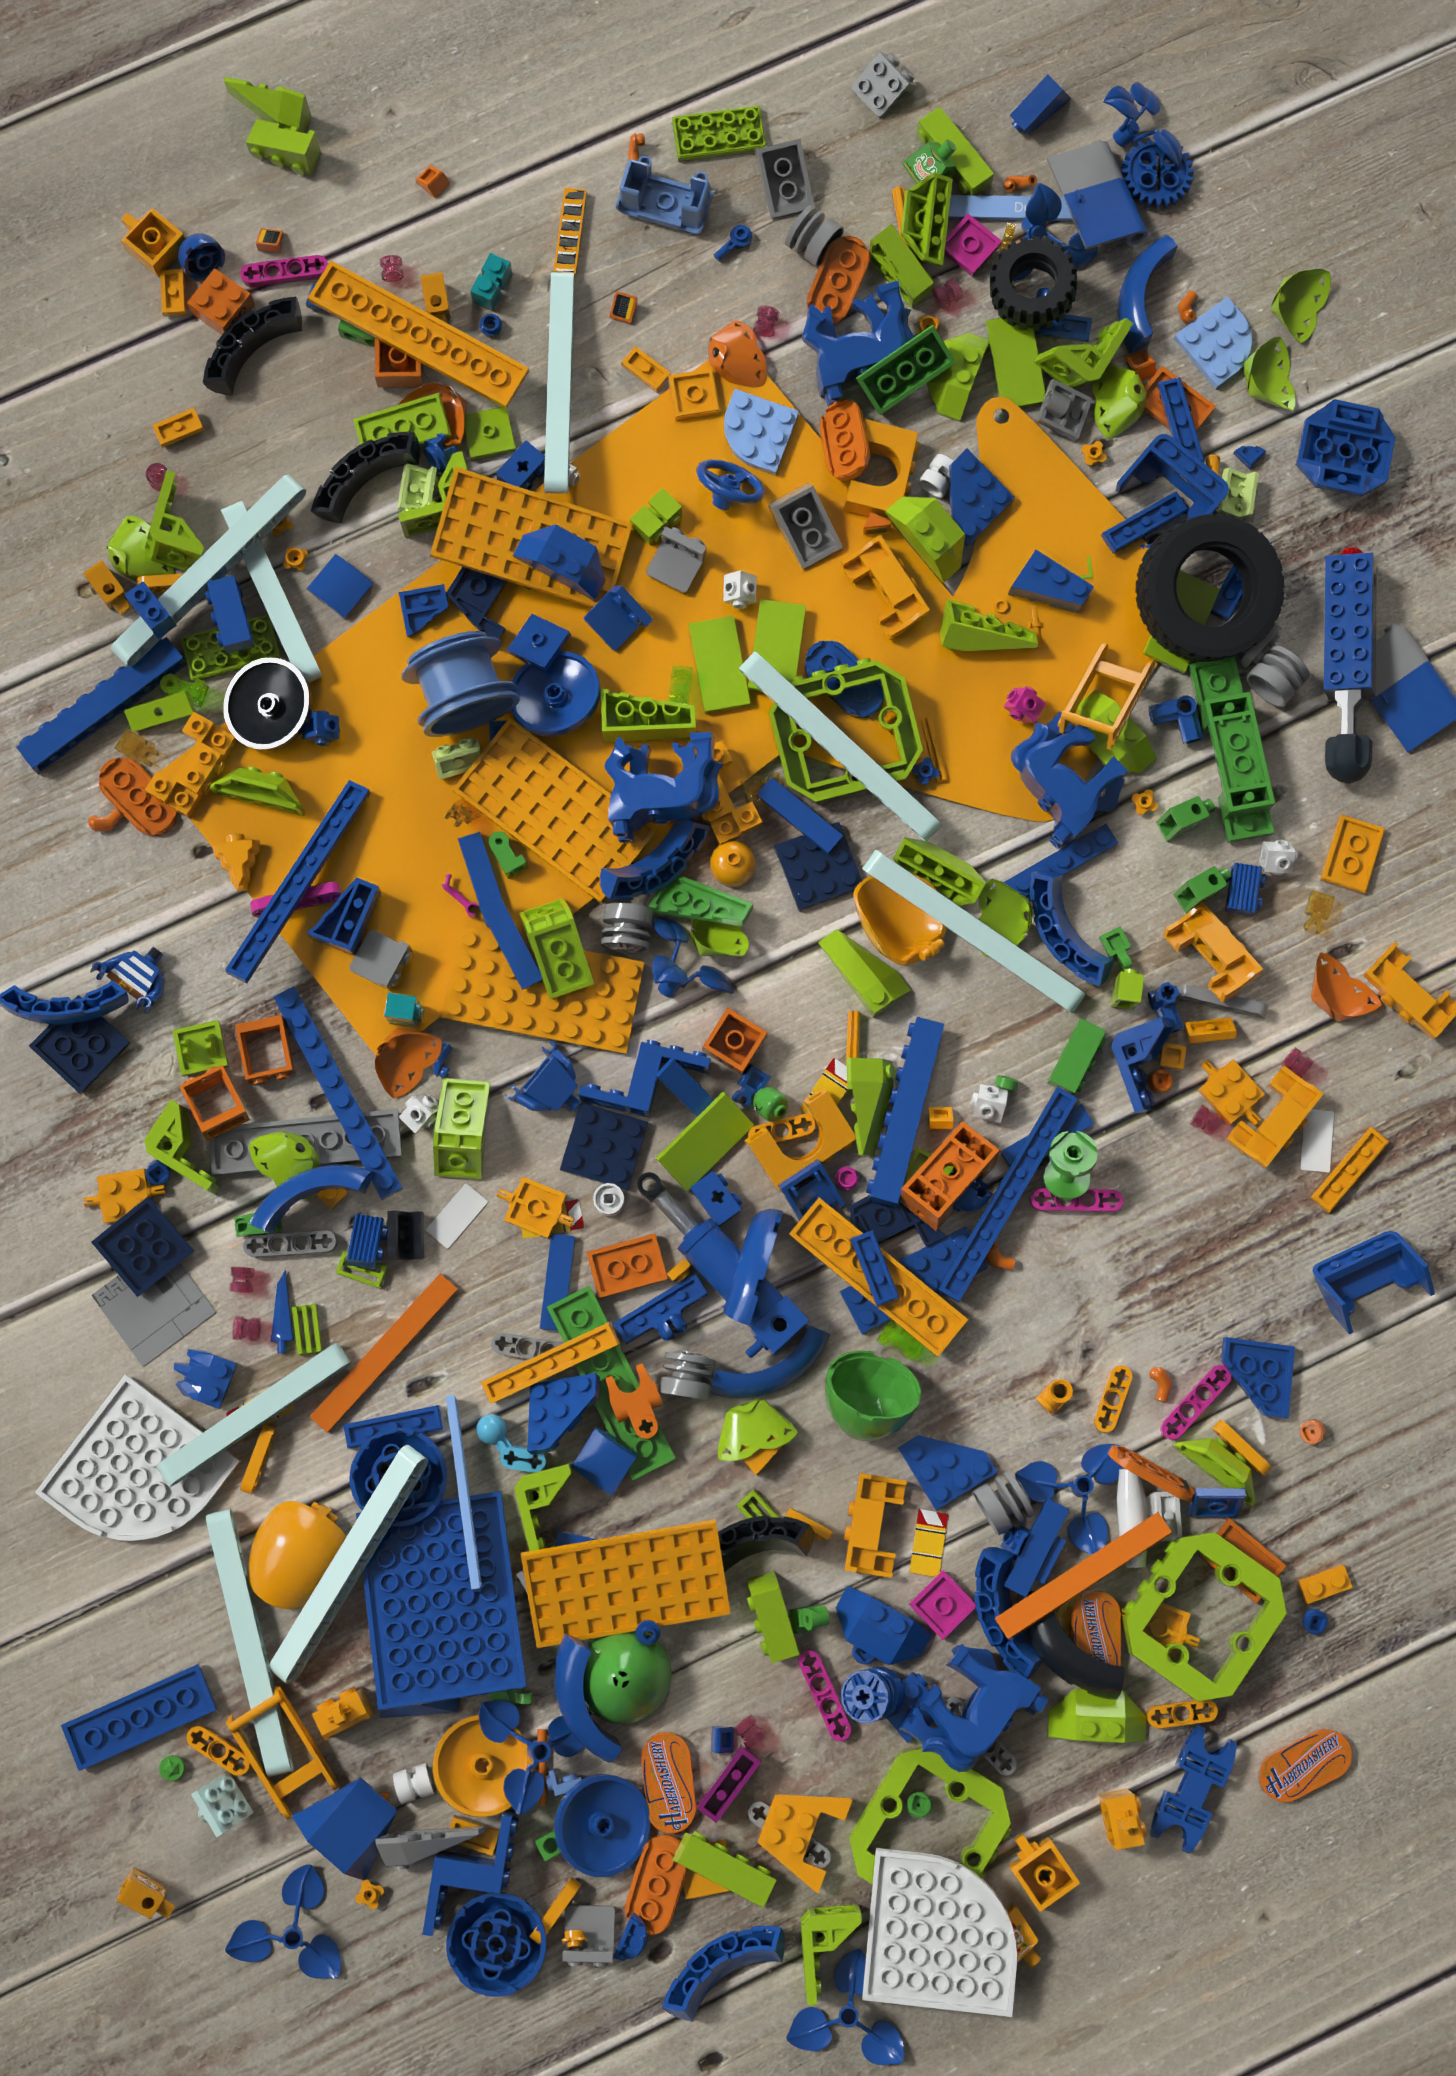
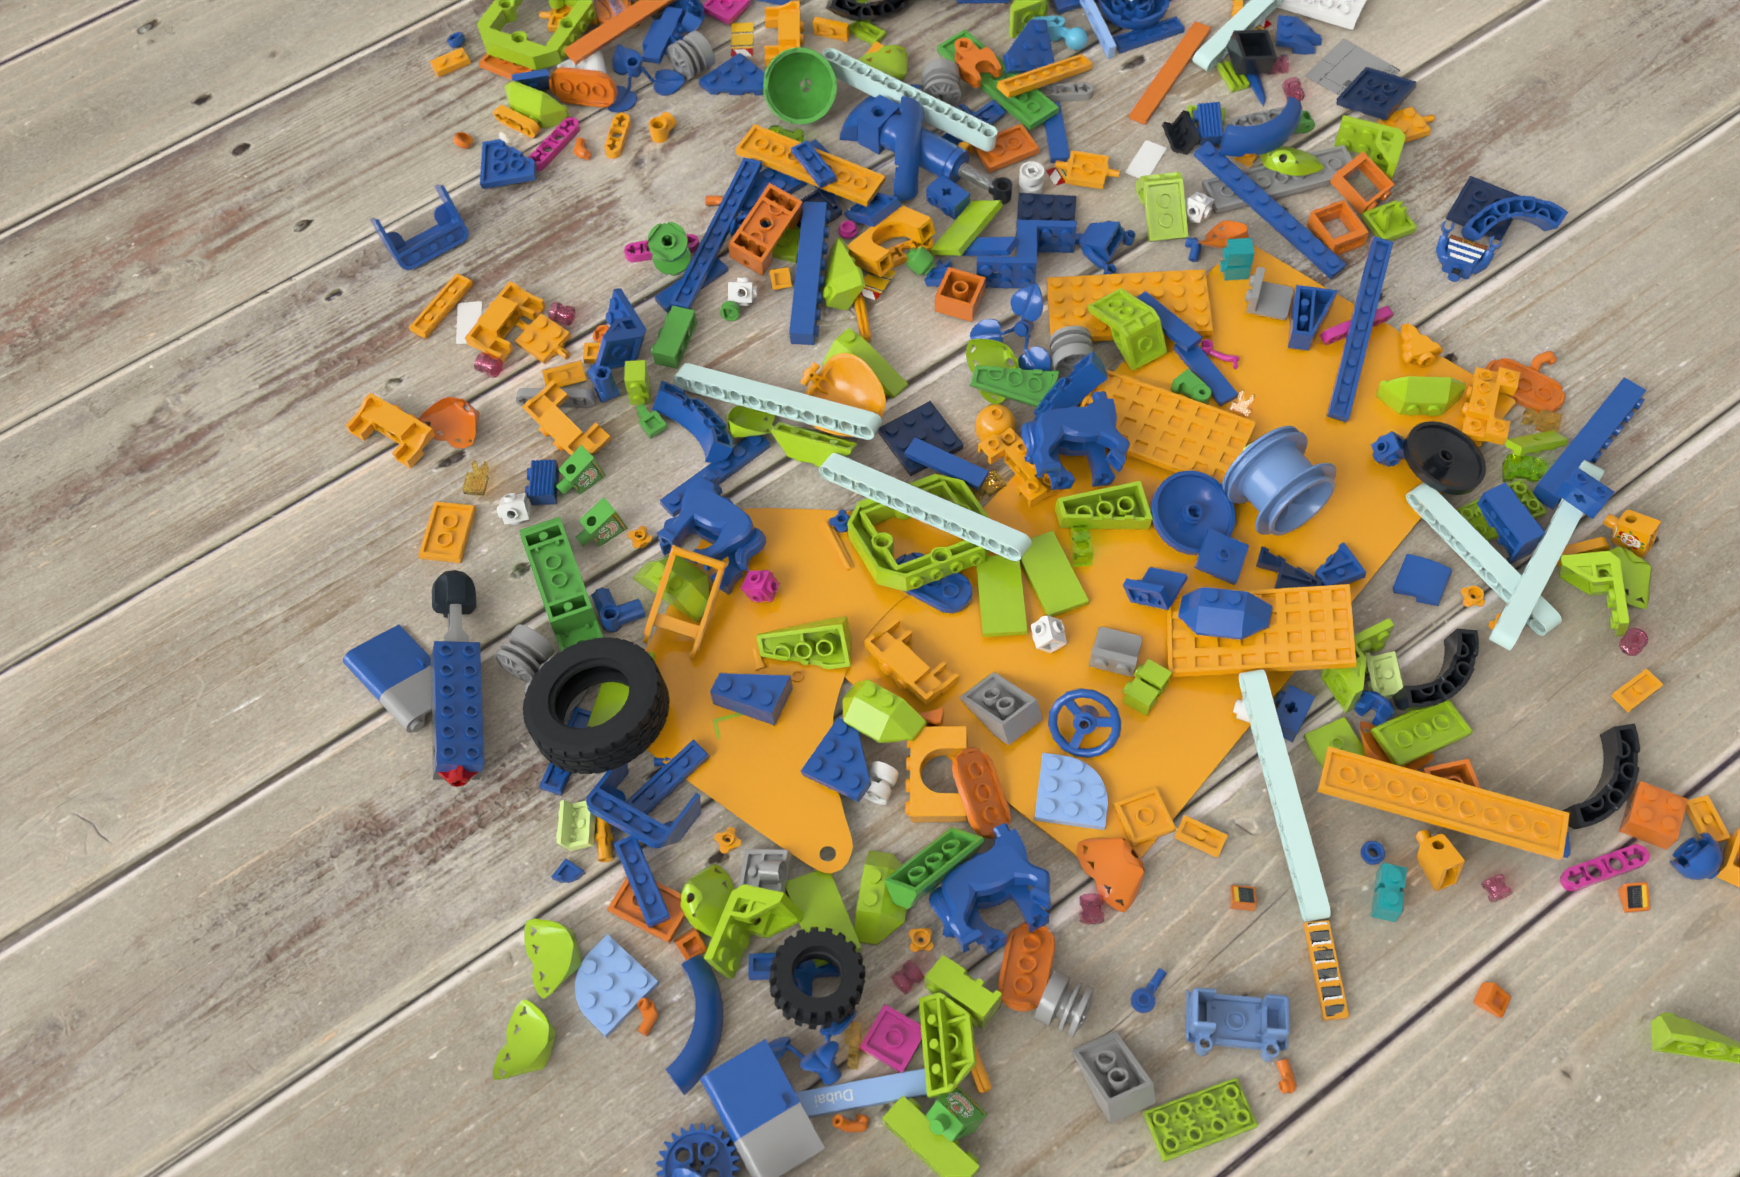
camera: 175 degrees right, 20 degrees down
lime wedge [246,119,322,176] -> none
blue slope [571,1426,637,1495] -> none
blue piece [1295,399,1395,497] -> none
none -> light aqua beam [822,48,997,151]
none -> black piece [1226,30,1278,75]

